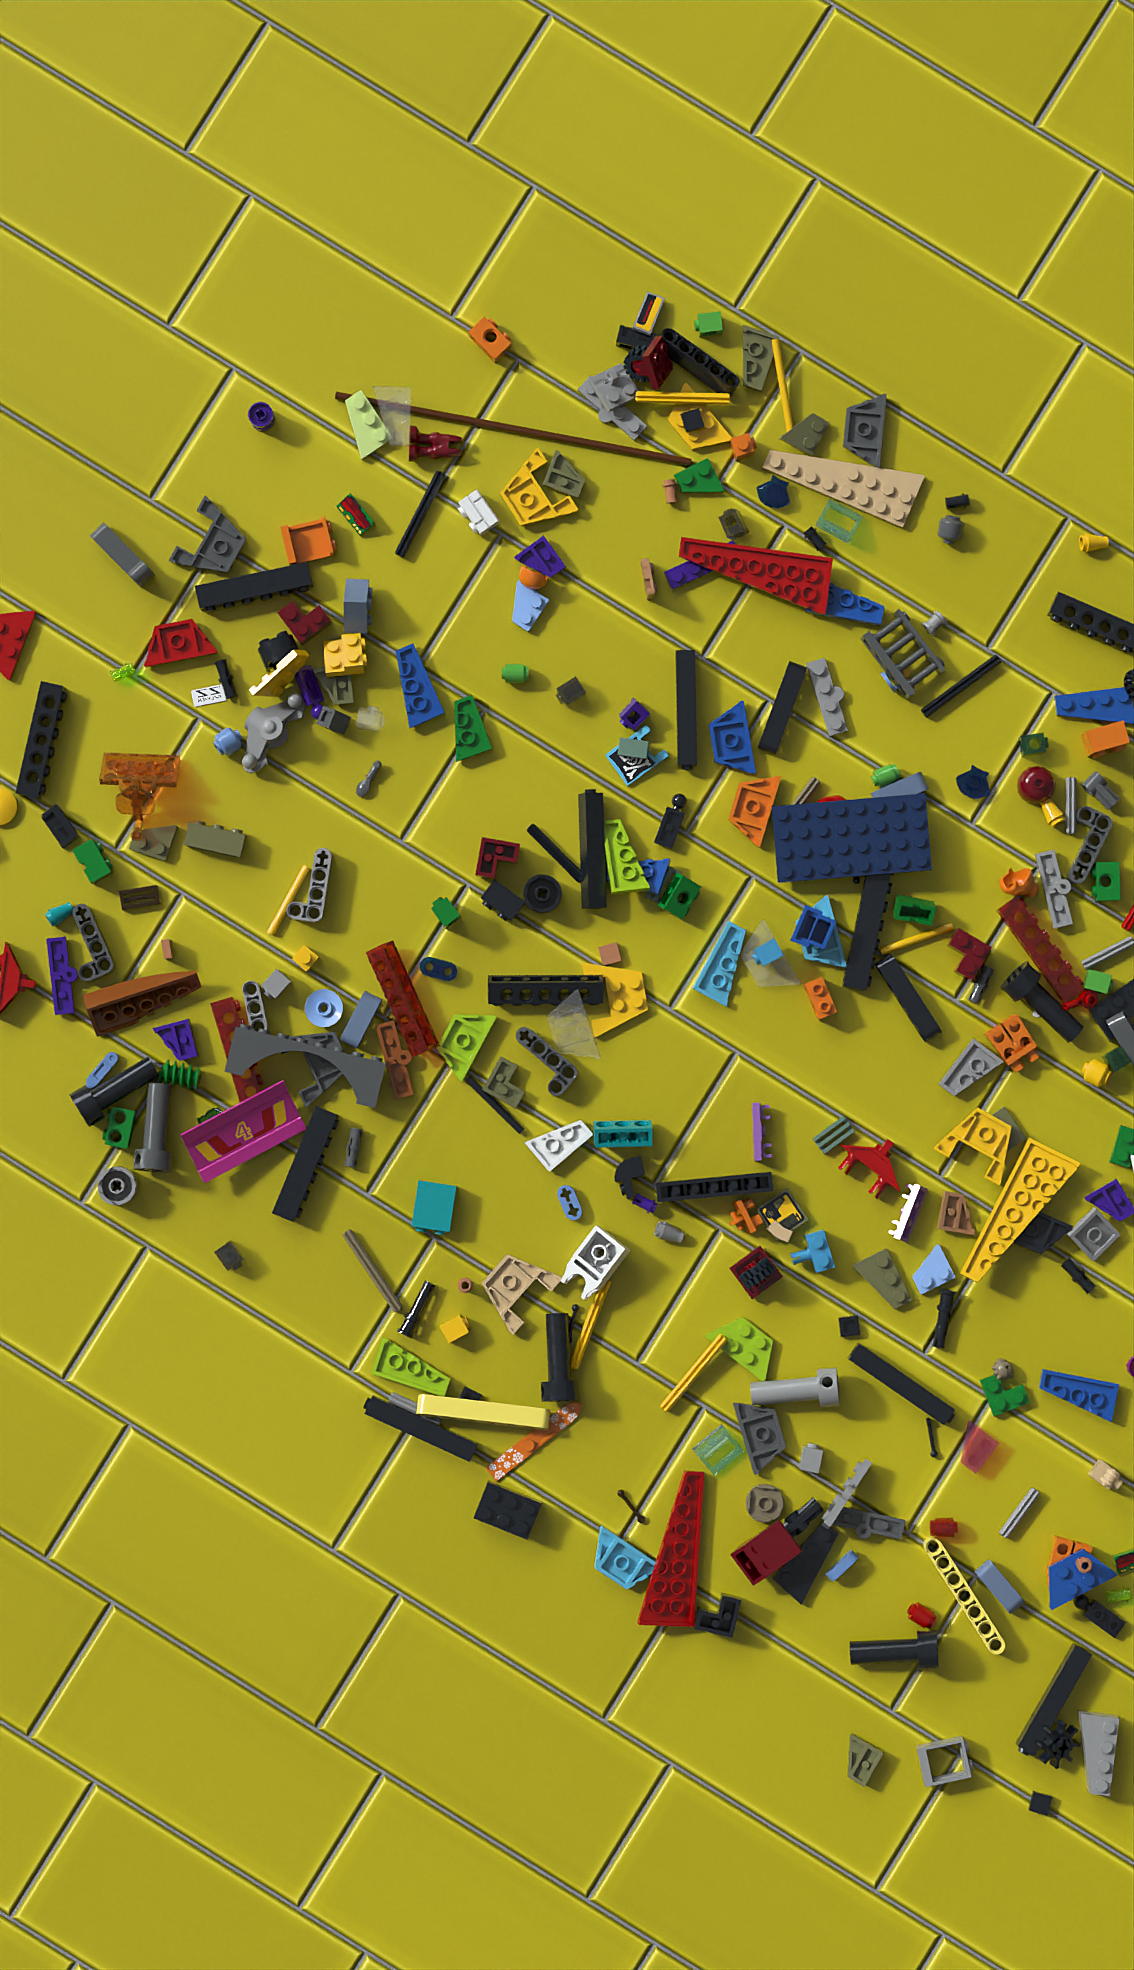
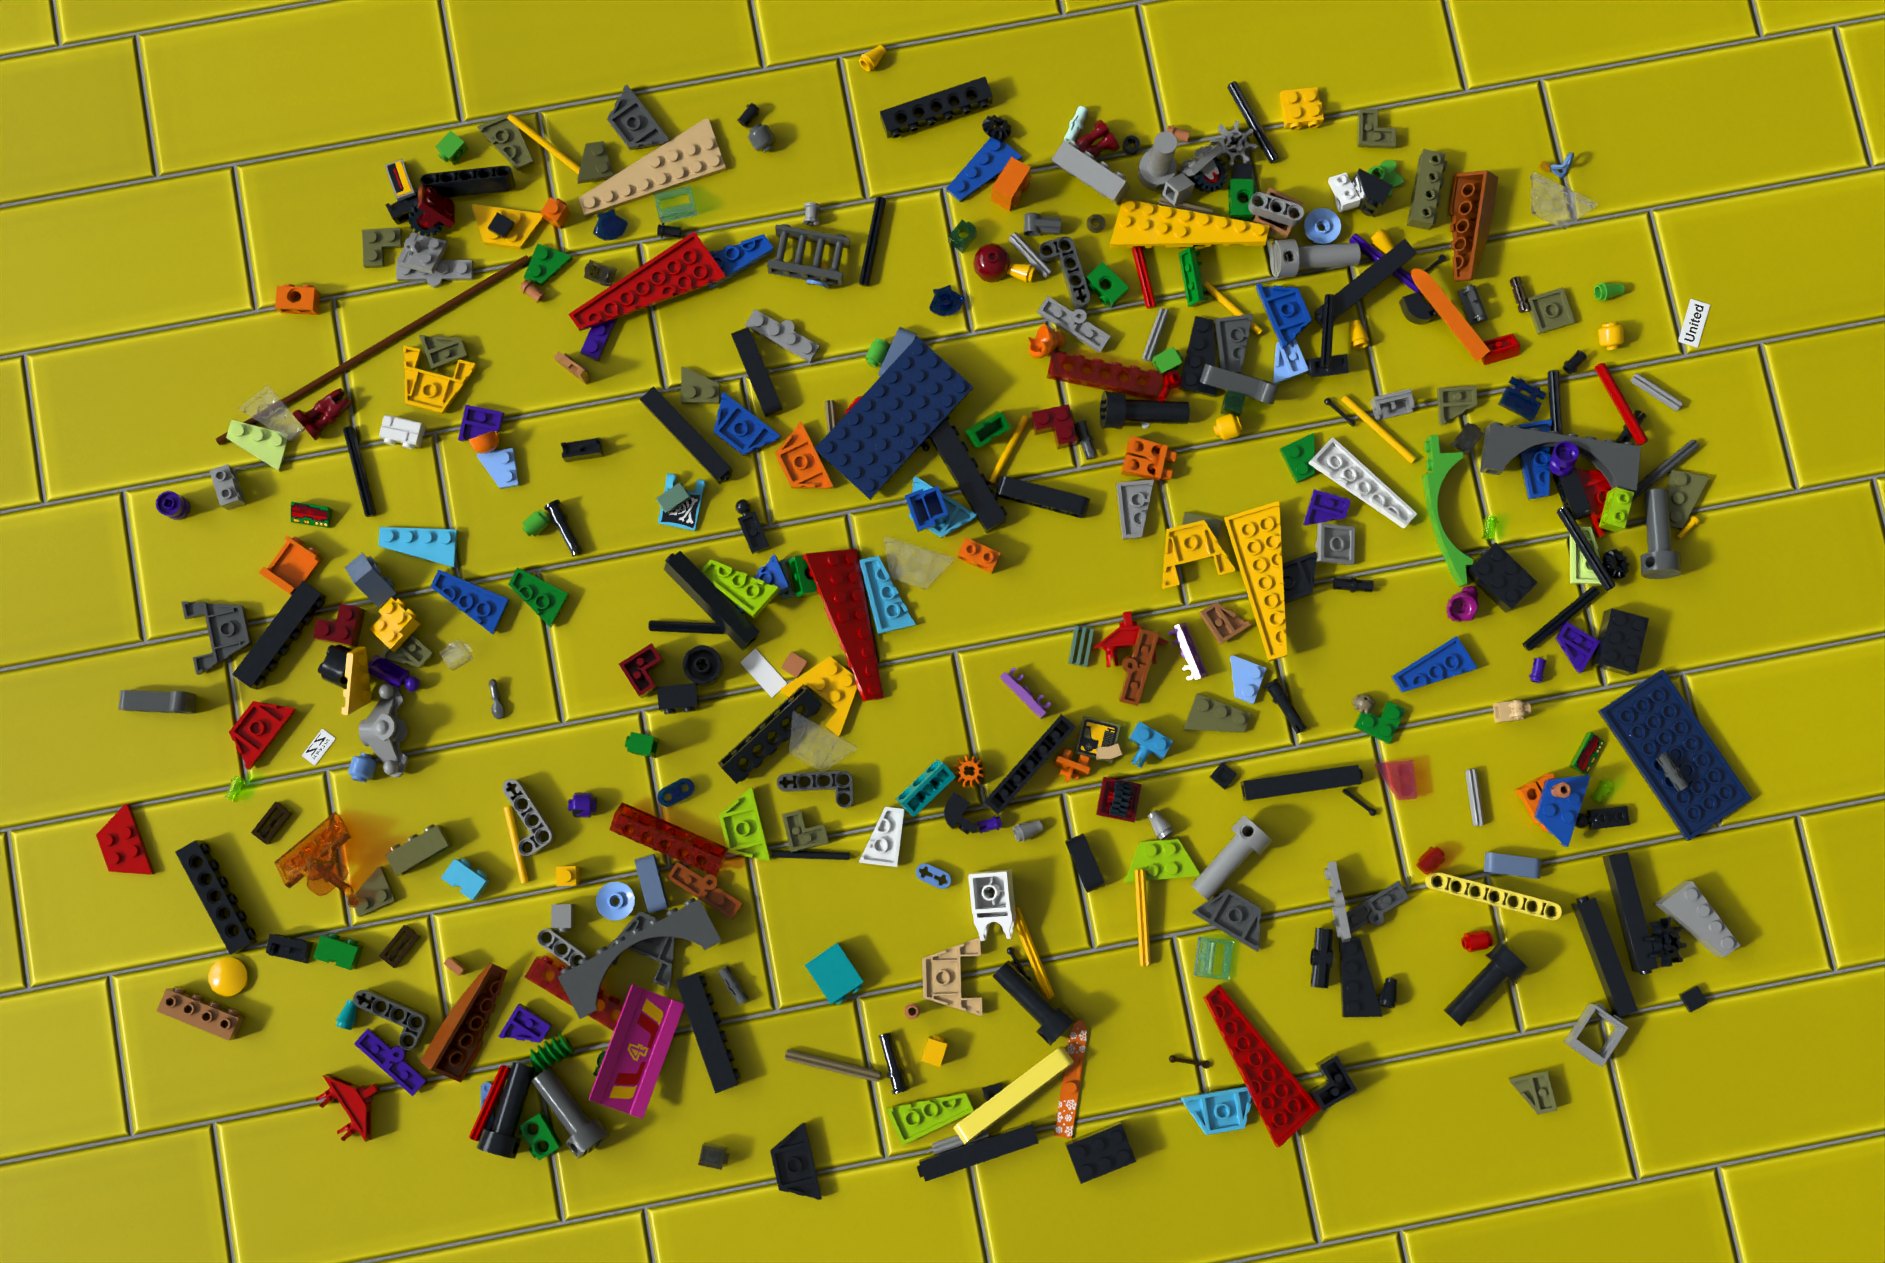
camera: 45 degrees left, 5 degrees down
light grey brick [98,1166,139,1205] -> none
black pin [215,659,238,699] -> none
dark grey brick [316,706,351,735] -> none
clear smoke brick [555,676,586,707] -> none
dark purple brick [619,697,650,730] -> none
yellow axle [635,391,730,405] -> none
dark red slope [730,1519,803,1586] -> none
dark tan tile [745,1484,784,1523] -> none
dark azure brick [752,939,783,967] -> none
light grey brick [798,1443,823,1473] -> none
medium blue beam [825,1550,859,1582] -> none
none -> light grey brick [209,464,246,510]
none -> dark brown tile [251,801,293,845]
none -> olive plate [362,227,402,268]
none -> medium azure wing [378,527,458,568]
none -> medium azure brick [441,858,490,900]
none -> red axle [469,1065,511,1141]
none -> black pin [544,500,583,557]
none -> black hinge [561,437,604,462]
none -> dark purple head [568,792,597,818]
none -> olive wing [681,367,720,404]
none -> white sticker [740,649,787,698]
none -> black wing [770,1122,822,1200]
none -> red wing [803,549,884,702]
none -> orange gear [953,755,985,788]
none -> black beam [1065,833,1105,893]
none -> dark orange hinge [1119,627,1159,706]
none -> light grey cone [1148,810,1174,840]
none -> black cone [1378,978,1398,1008]
none -> black brick [1571,895,1638,1017]

